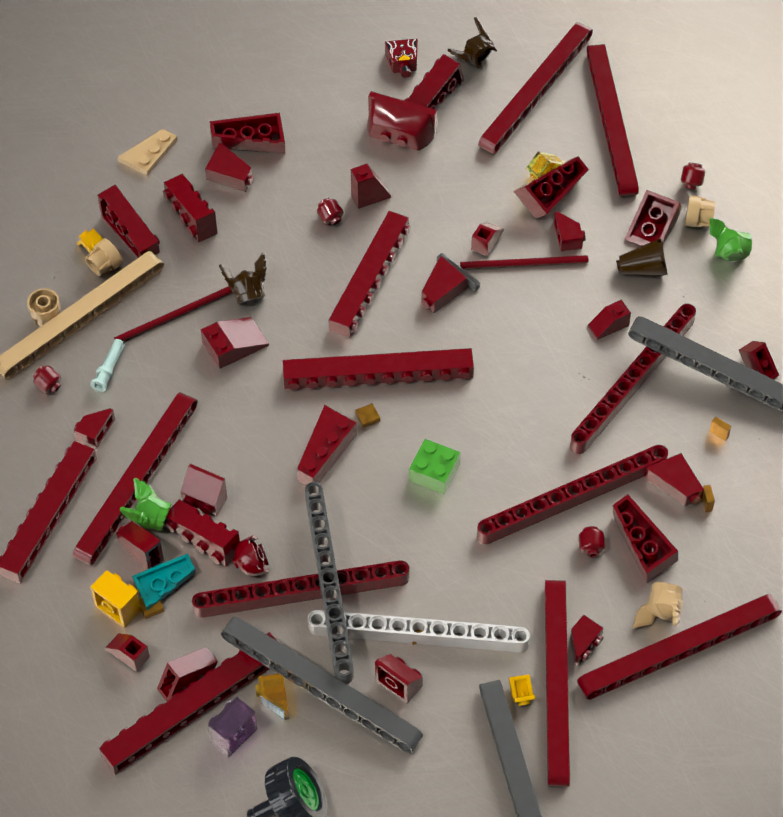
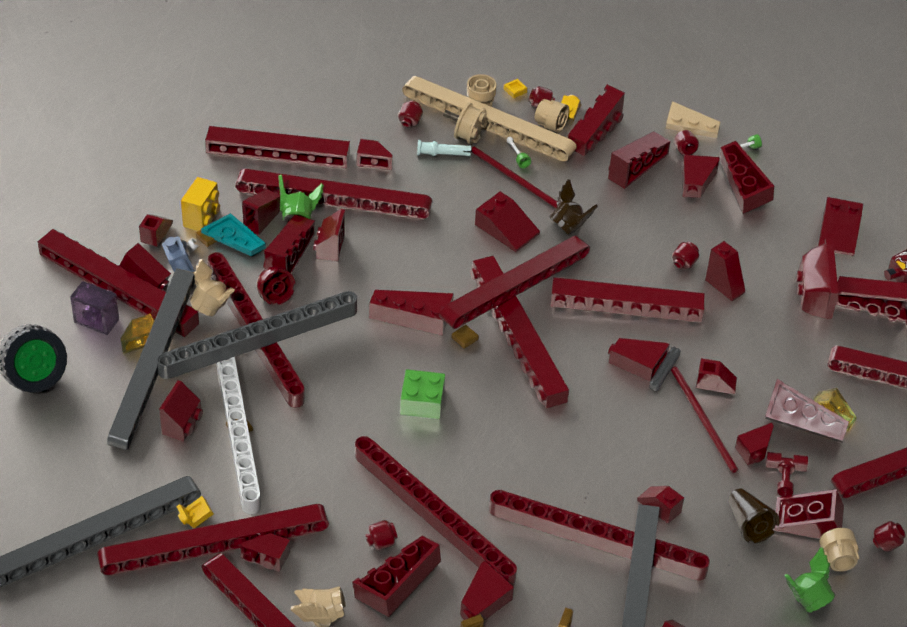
camera: 70 degrees right, 10 degrees down
none -> sand blue torso [162,236,212,278]
none -> tan helmet [190,259,235,317]
none -> dark red beam [439,235,591,329]
none -> tan wheel [443,102,488,145]
none -> yellow tile [503,79,528,99]
none -> bright green hinge [506,137,531,168]
none -> dark red head [529,86,555,109]
none -> dark red head [674,130,699,155]
none -> bright green hinge [740,134,762,149]
none -> dark red bar [766,452,808,496]
none -> dark red slope [818,197,863,256]

